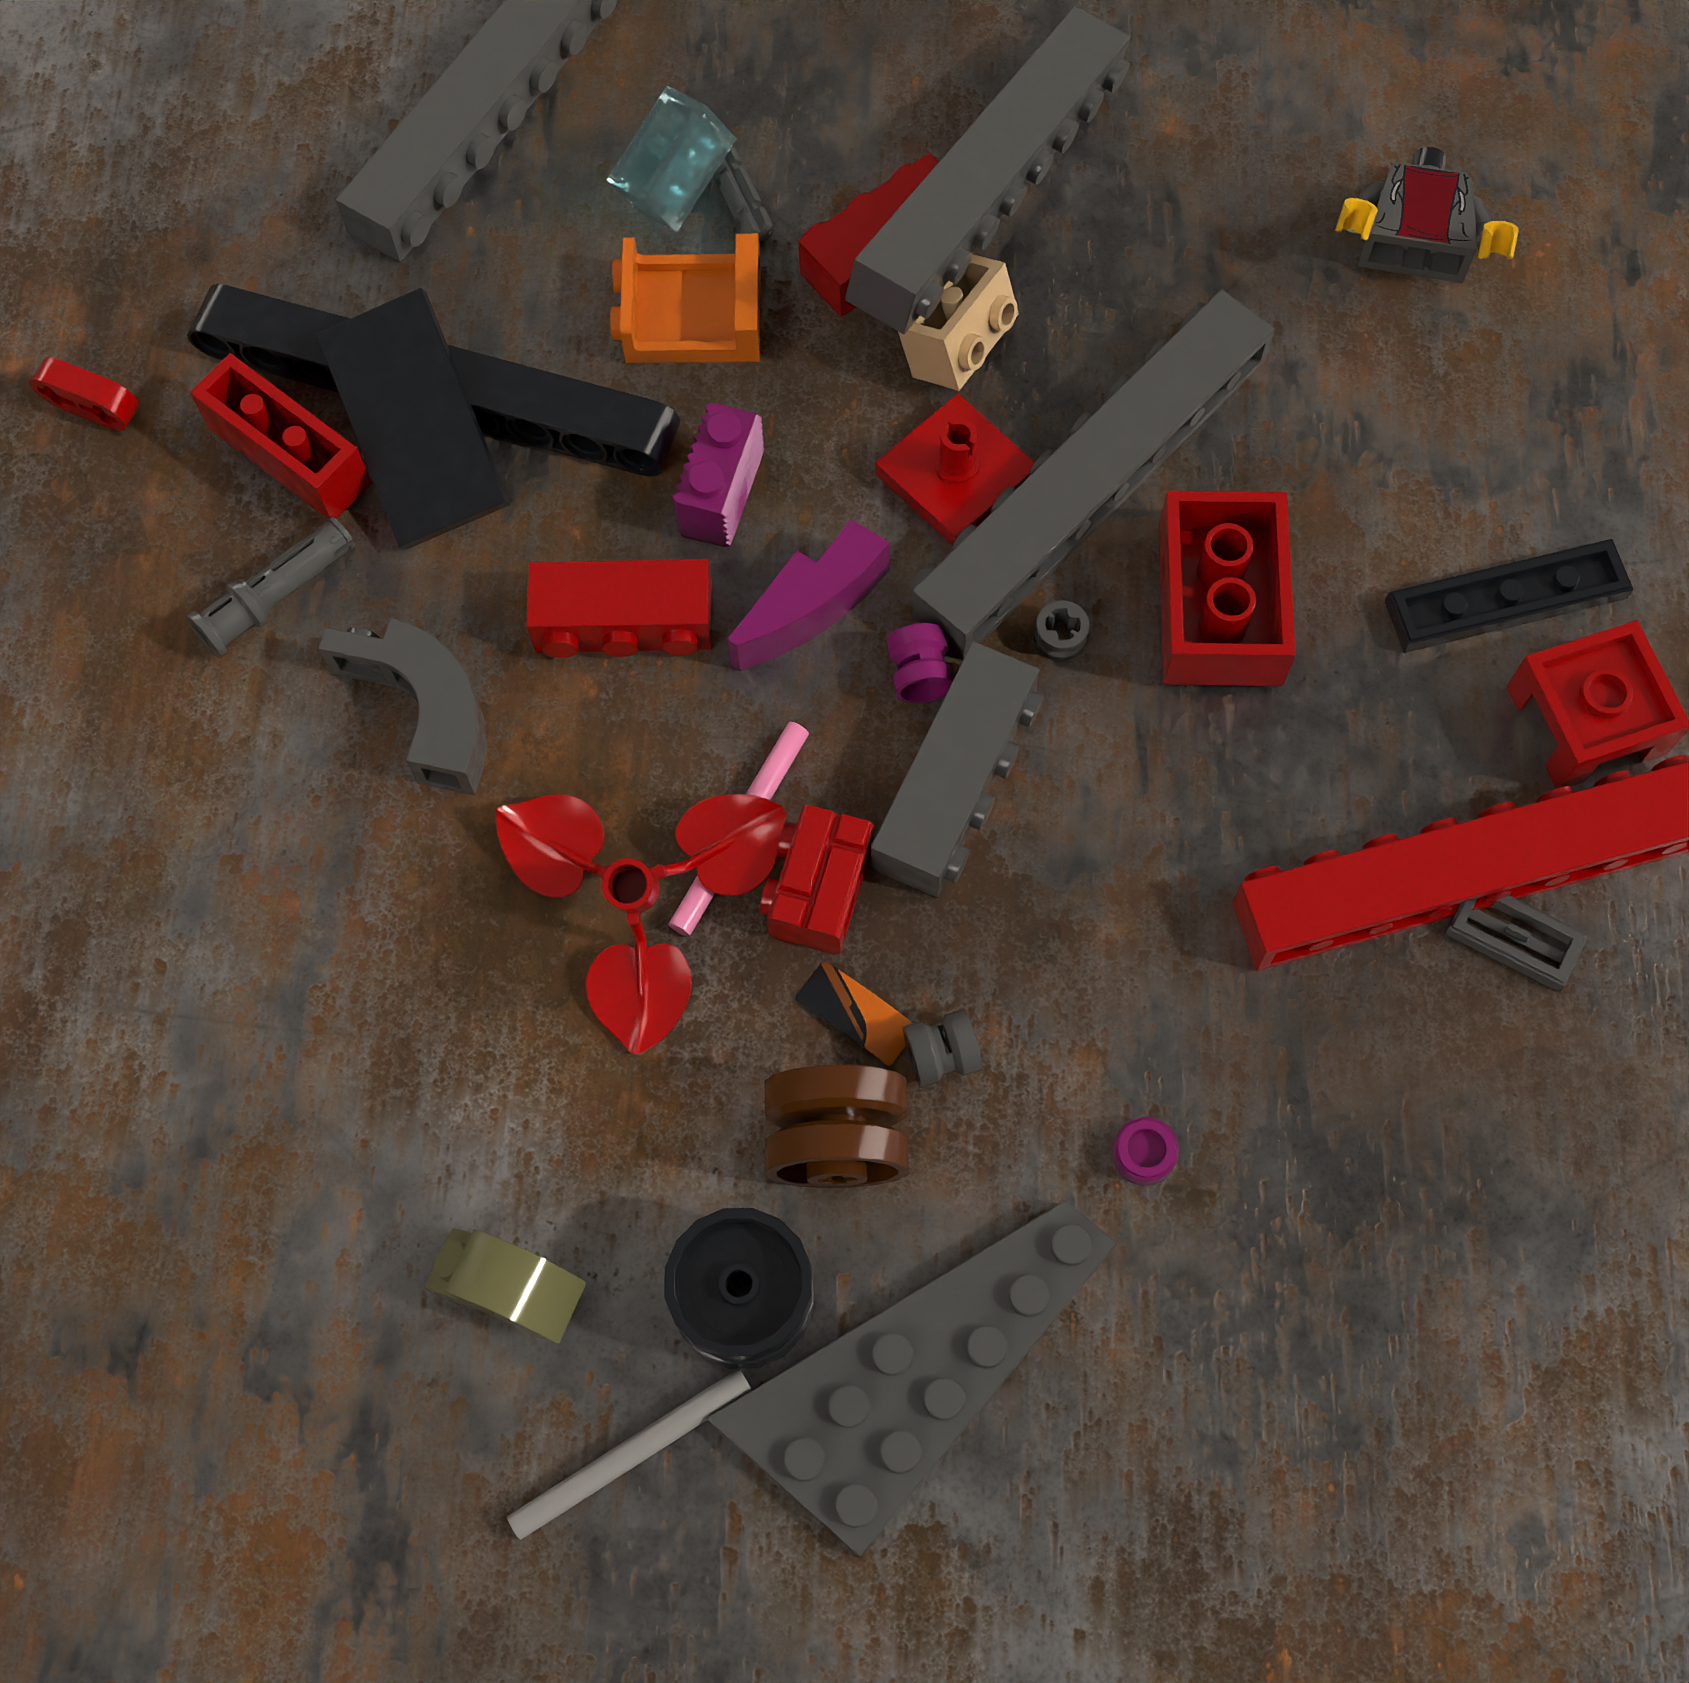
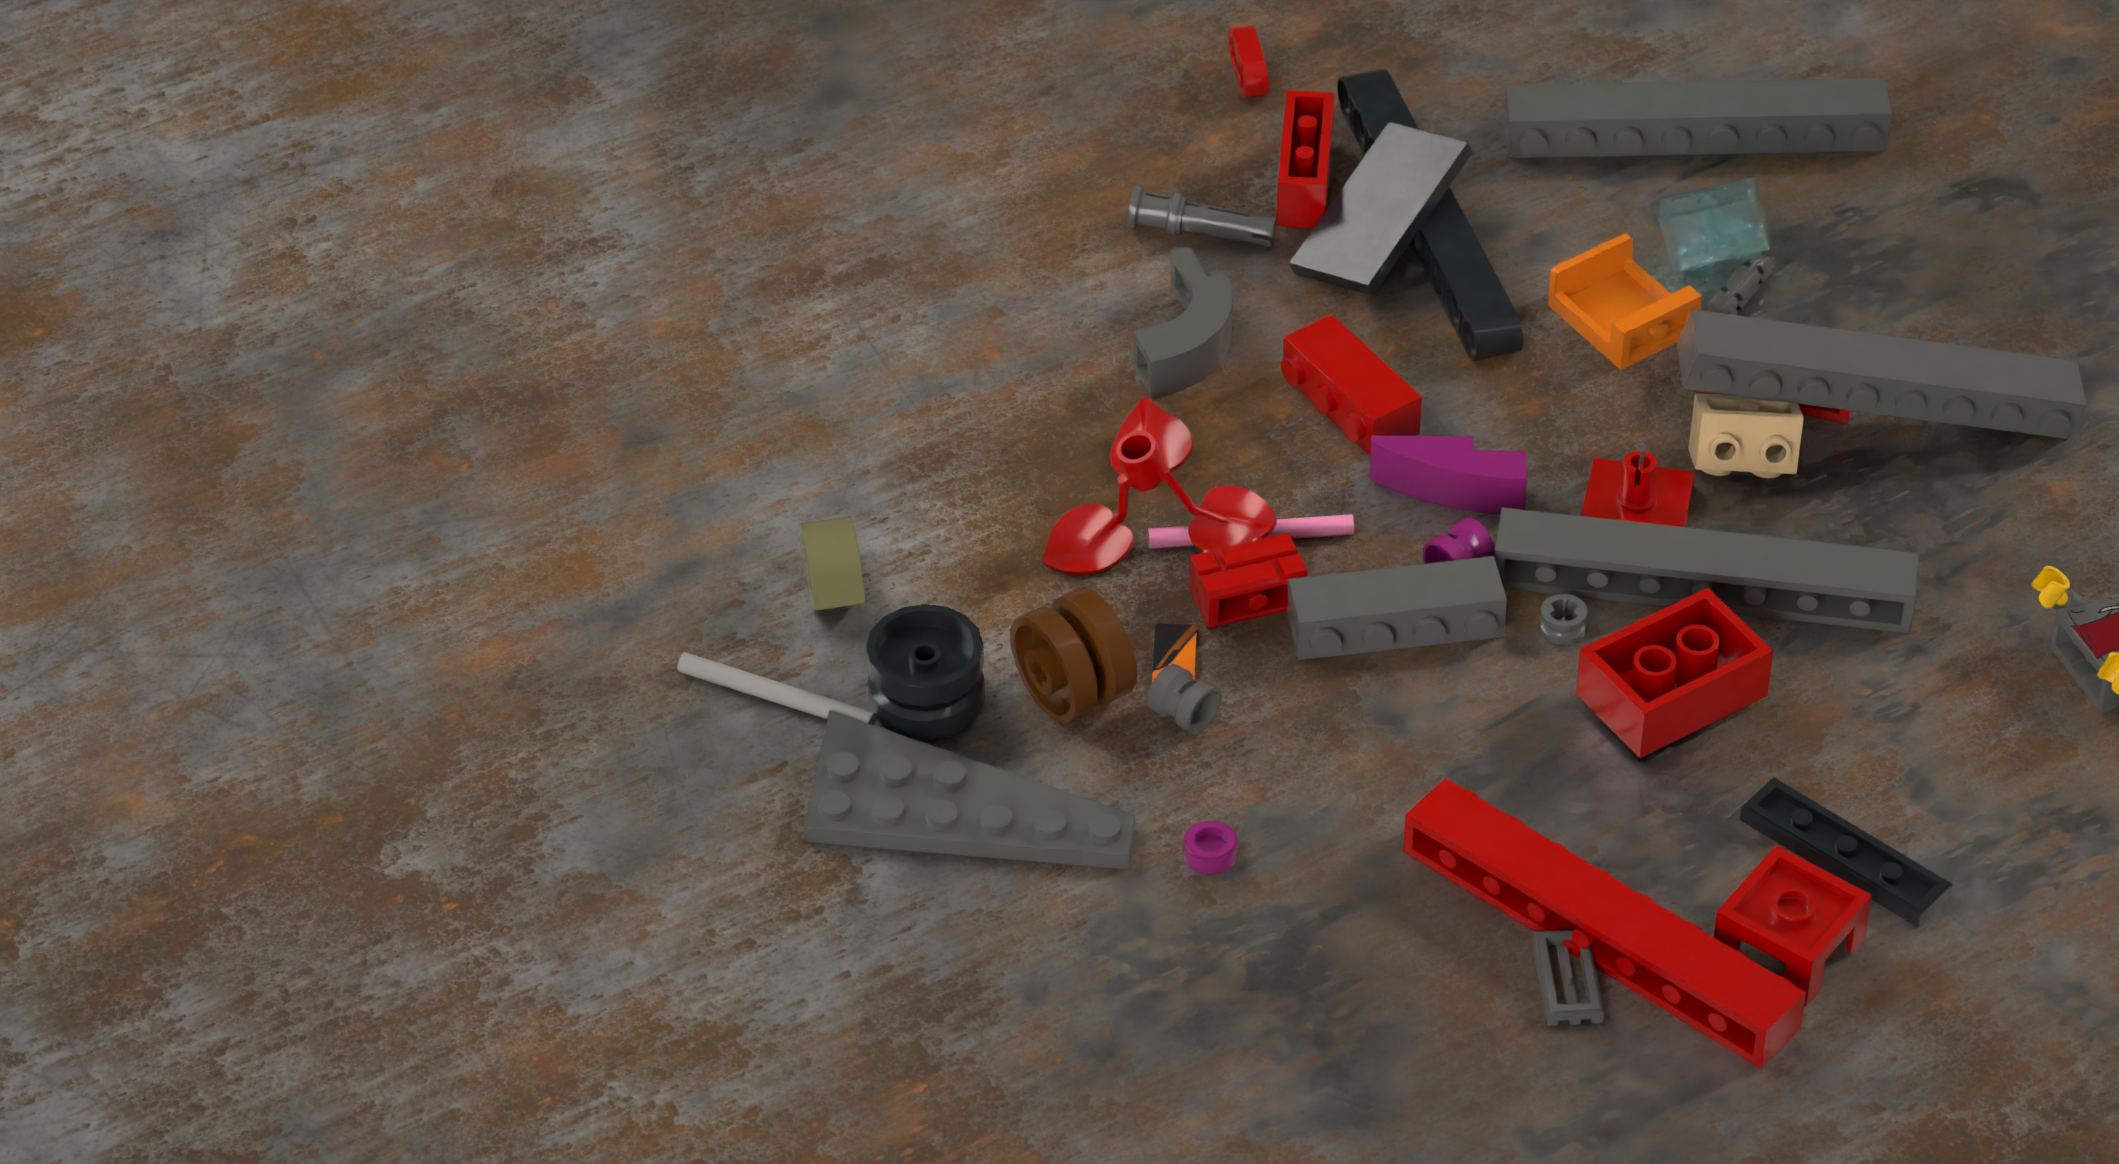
camera: 55 degrees right, 25 degrees down
magenta brick [672,403,765,547] -> none

